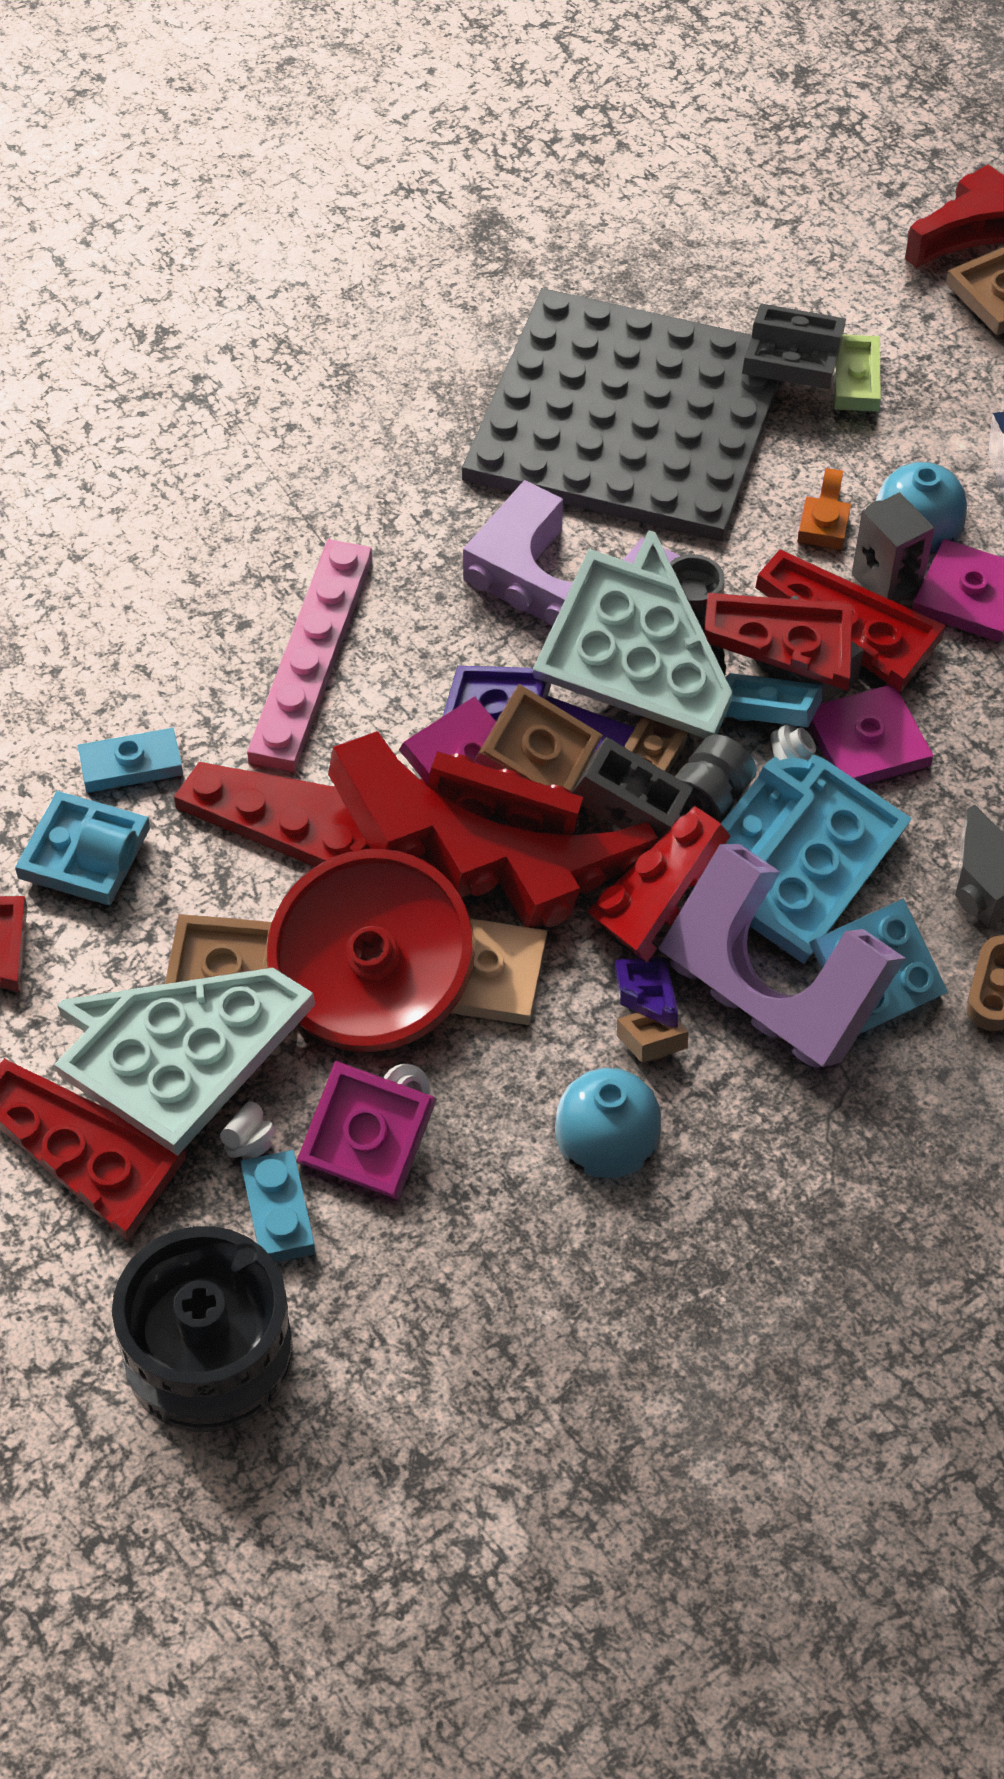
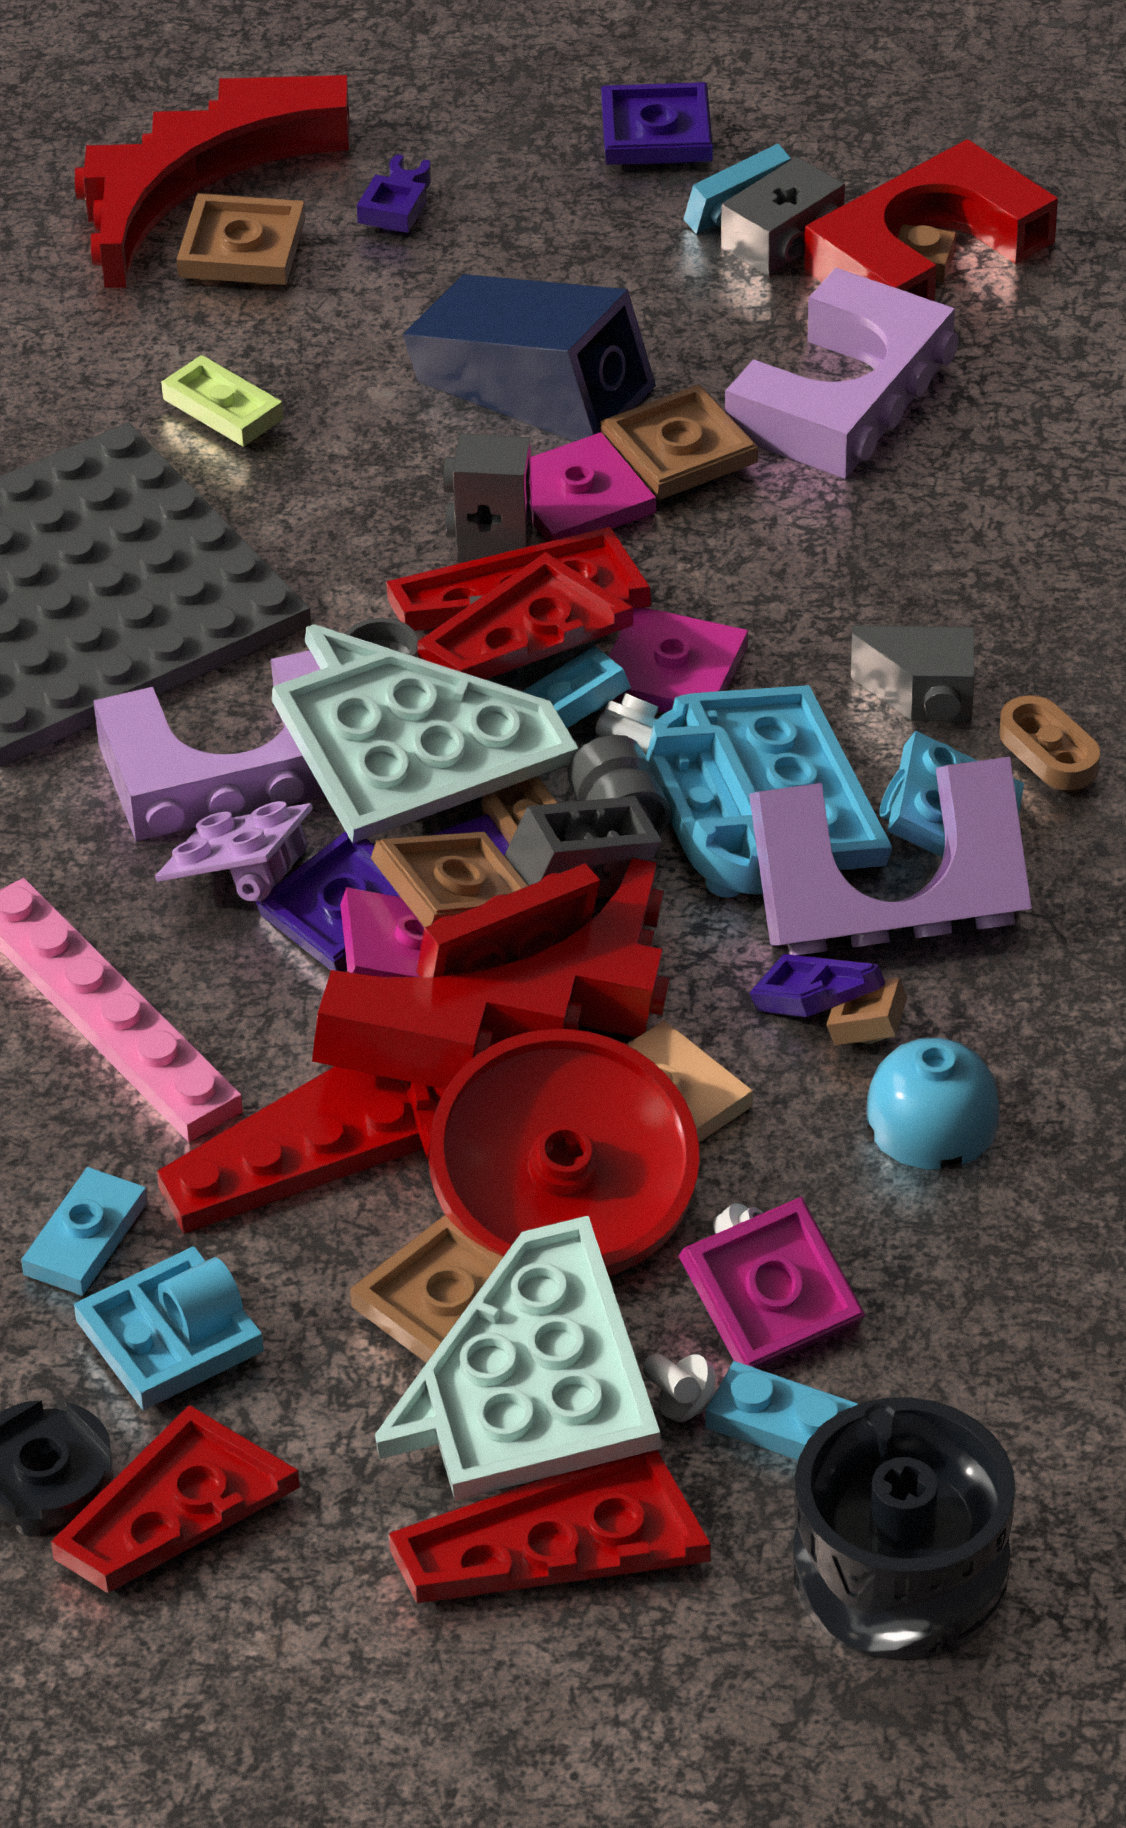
camera: 50 degrees left, 10 degrees down
red wing [587,806,731,963] -> none
dark grey slope [742,303,846,389] -> none
orange plate [797,468,851,550] -> none
medium azure cylinder [876,462,967,553] -> none
none -> lavender hinge [155,801,313,901]

